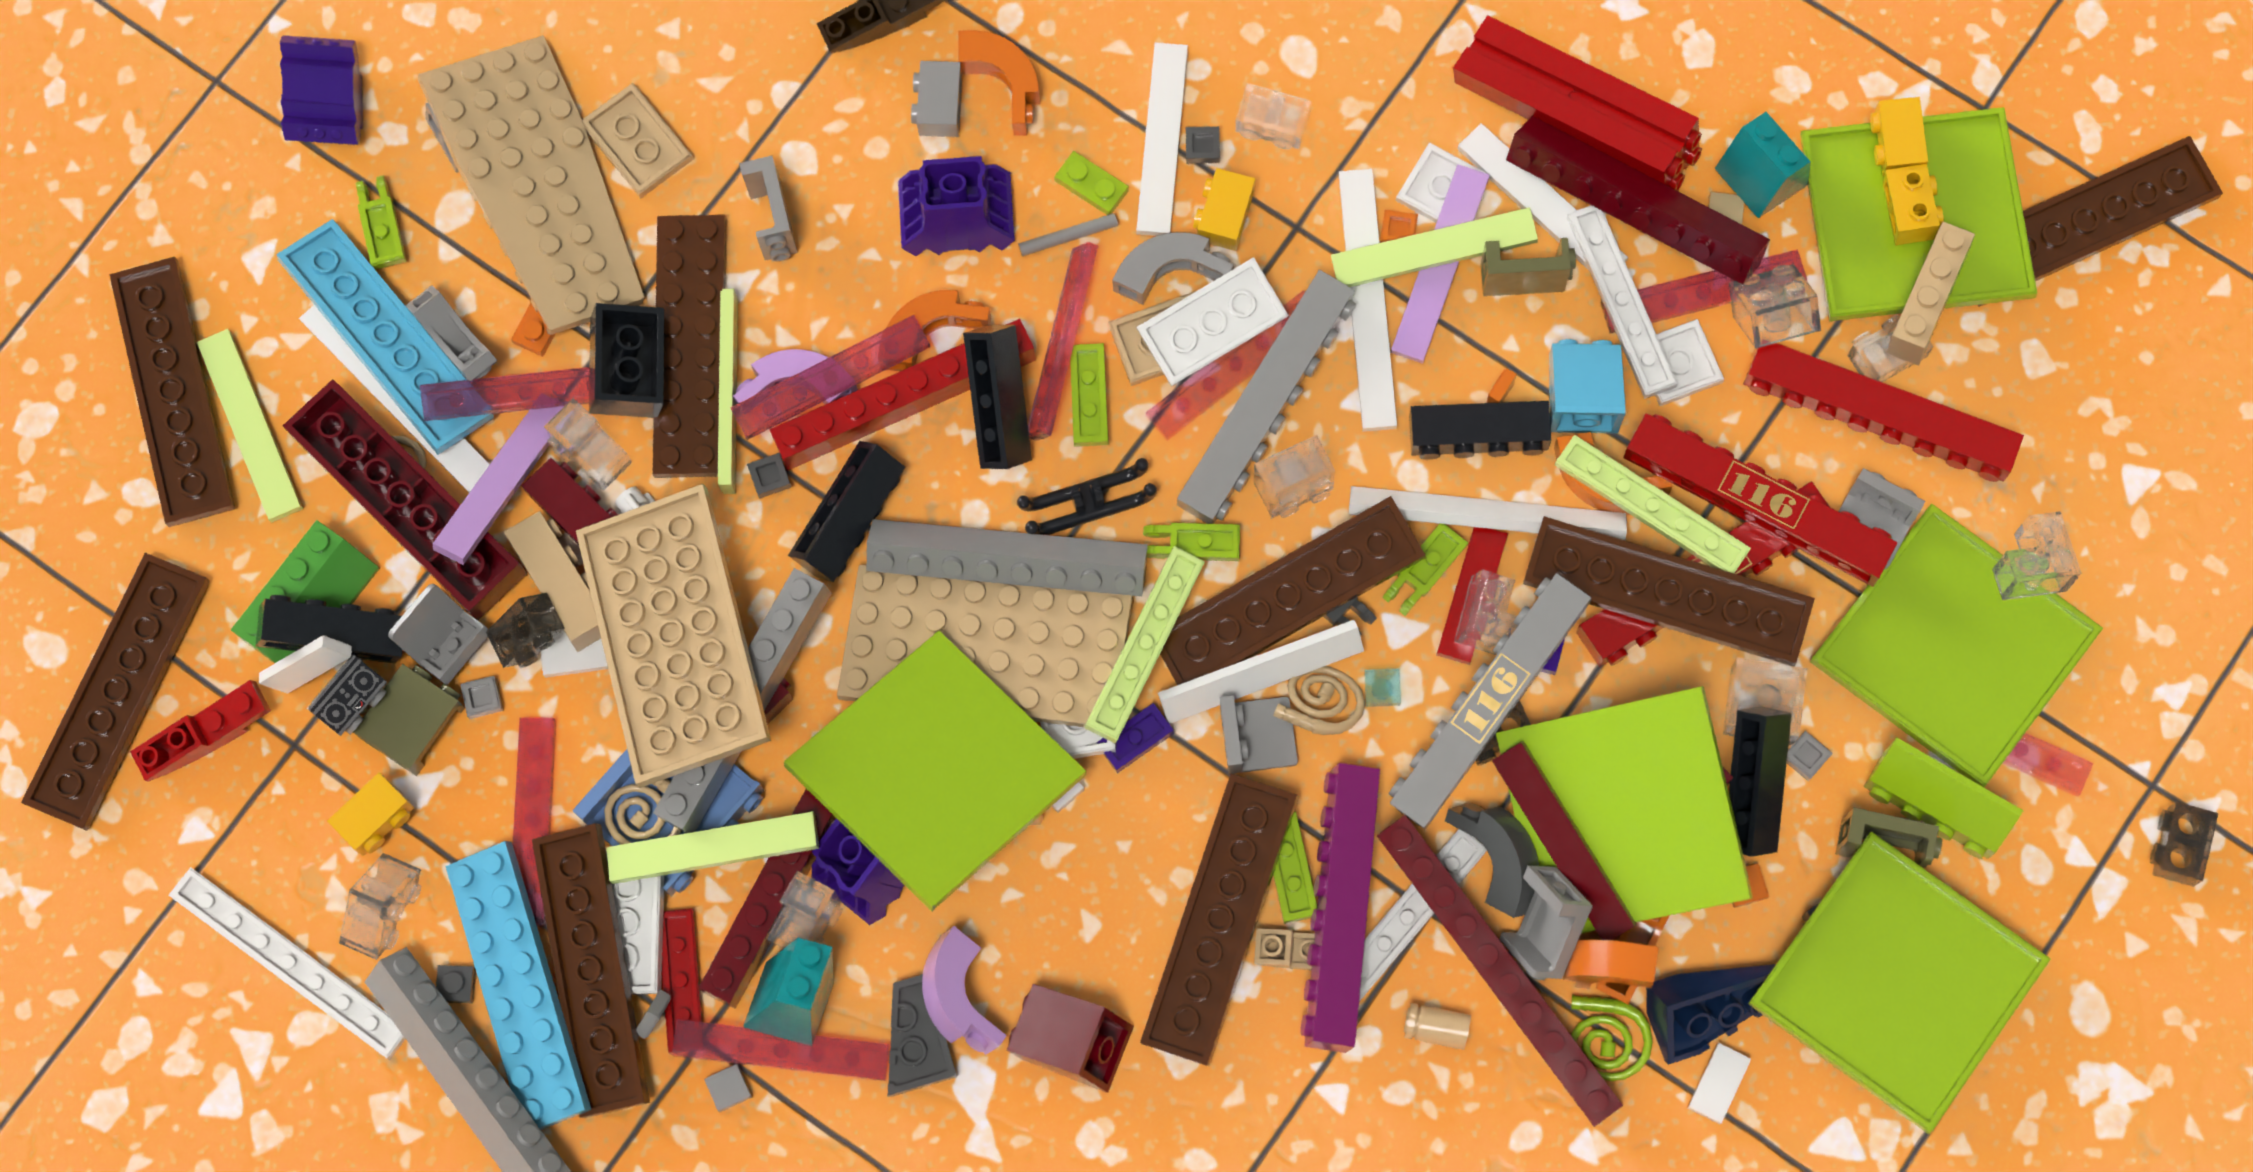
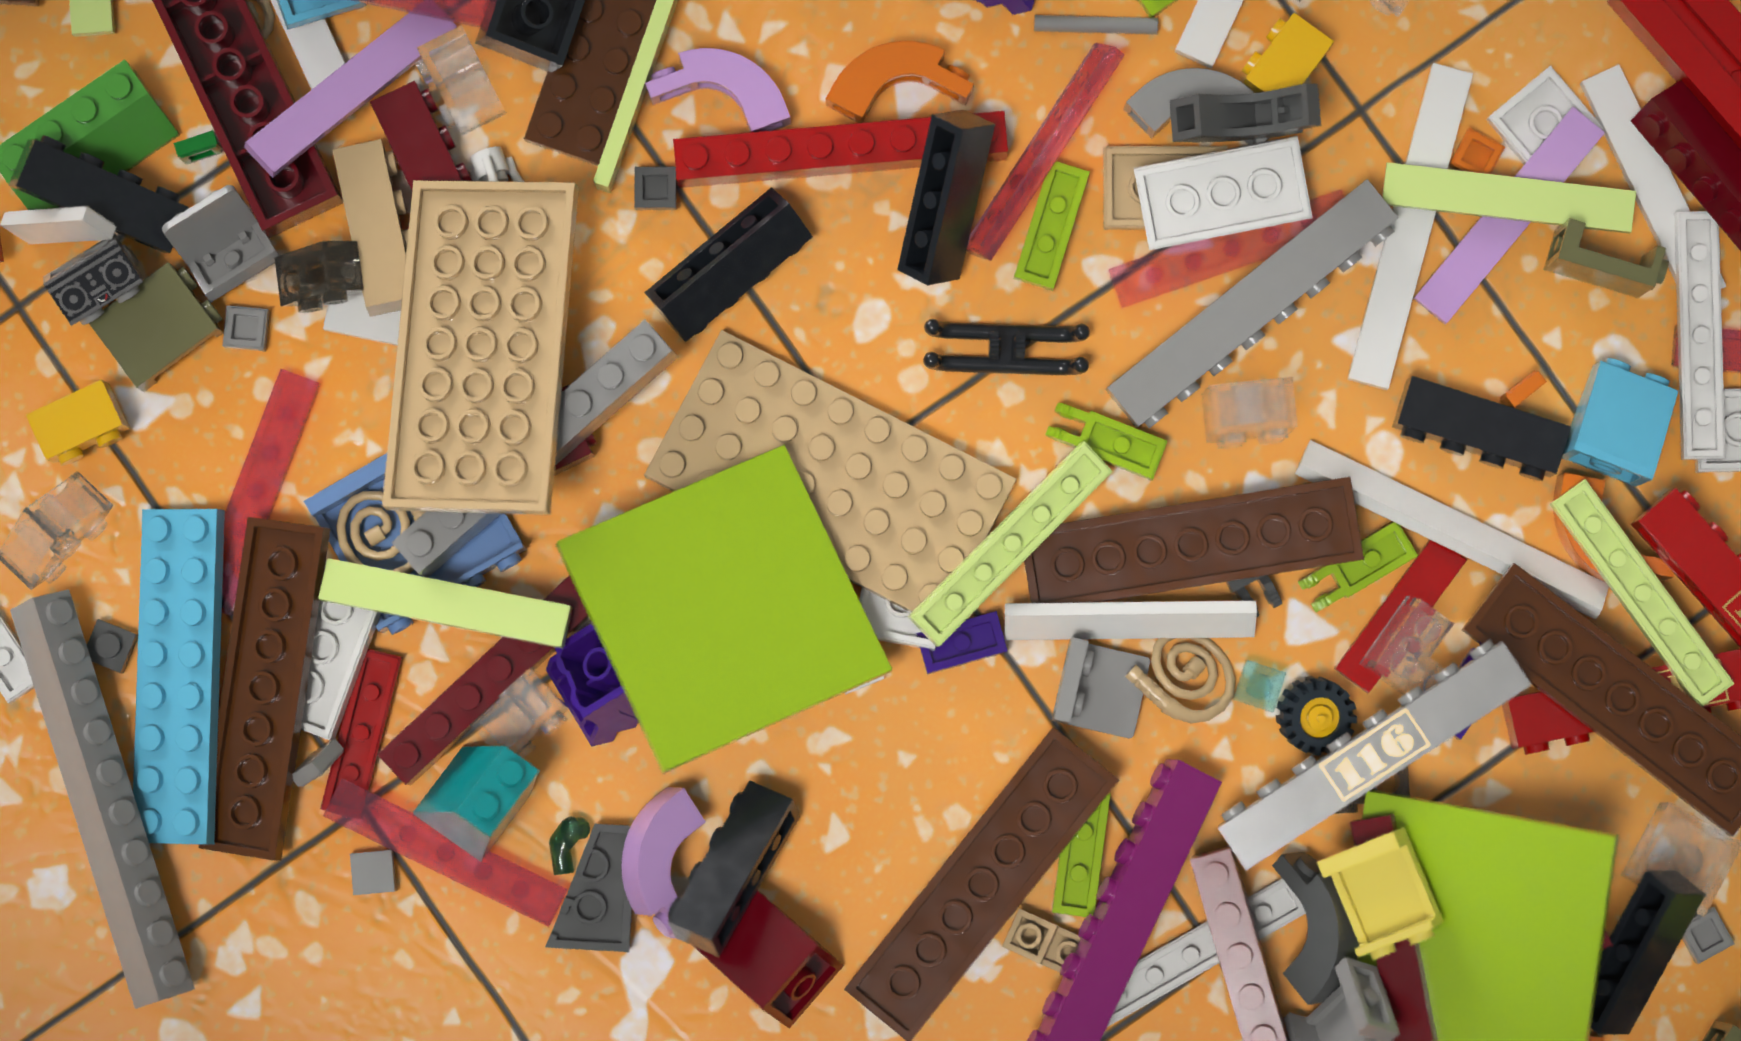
camera: 10 degrees right, 10 degrees up
clear pink tile [731,315,930,440] -> none
light grey brick [866,519,1148,596] -> none
none -> green tile [173,130,224,165]
none -> clear green arm [549,816,590,876]
none -> black brick [668,780,800,957]
none -> dark grey arch [1170,83,1321,142]
none -> black wheel [1276,676,1357,756]
none -> light yellow panel [1317,827,1444,960]

